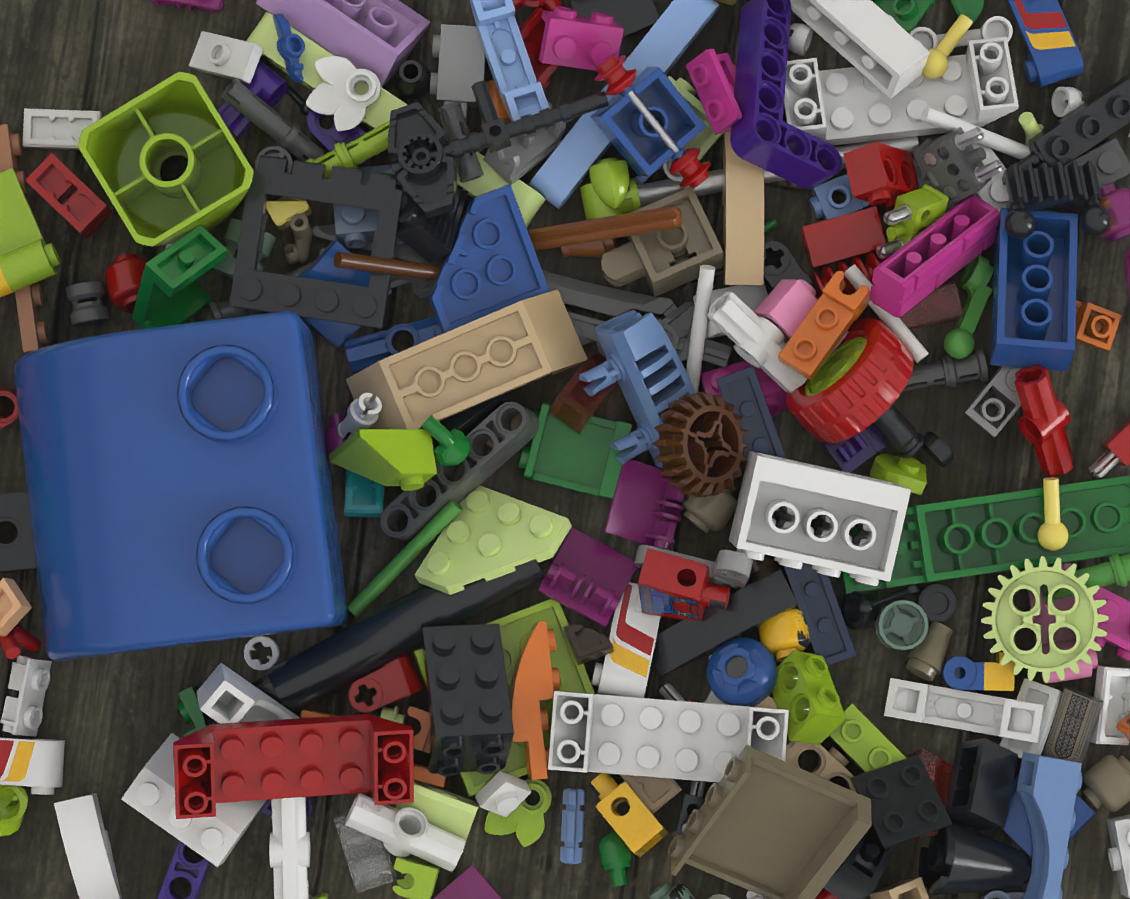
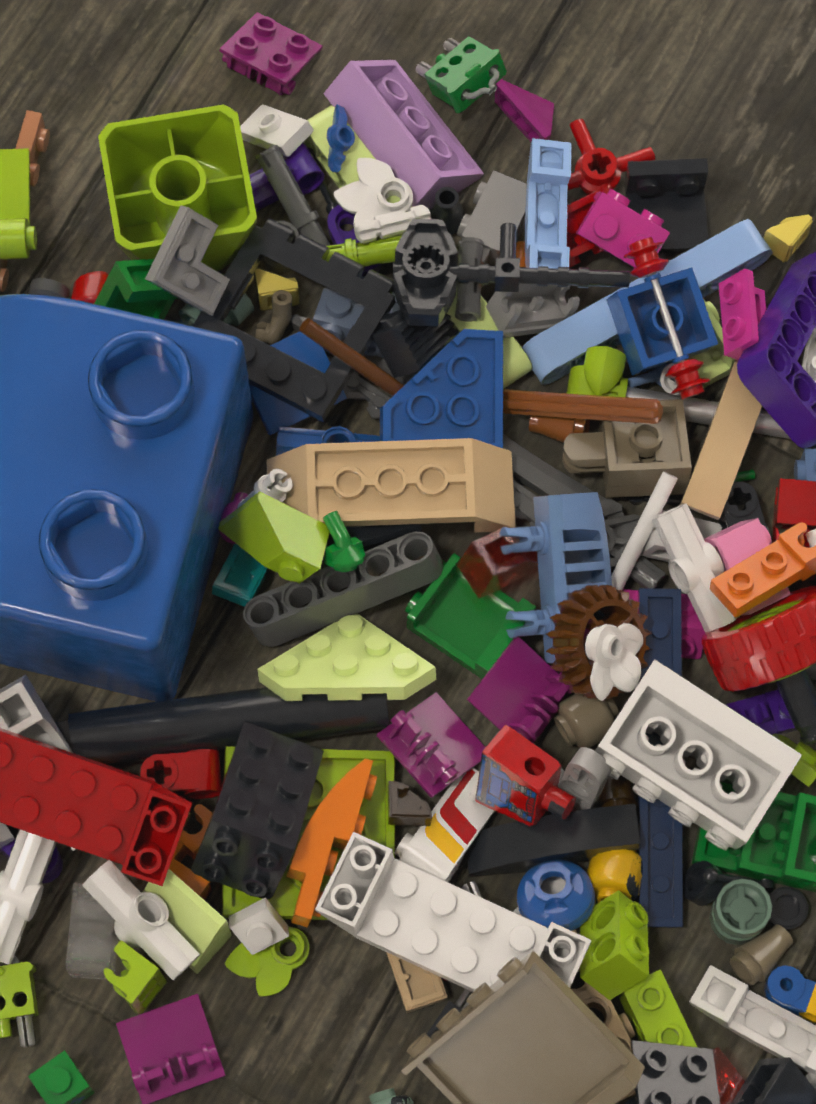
camera: 20 degrees right, 15 degrees down
white plate [22,108,102,150] -> none
red brick [25,153,113,239] -> none
white bush [244,636,280,670] -> none
bright green bar [347,499,462,617] -> none
medium blue axle [560,788,586,864] -> none
yellow torso [589,773,669,857] -> none
green cylinder [599,832,632,887] -> none
none -> light grey tile [145,205,230,316]
none -> white axle [354,205,431,244]
none -> white plate [585,623,643,701]

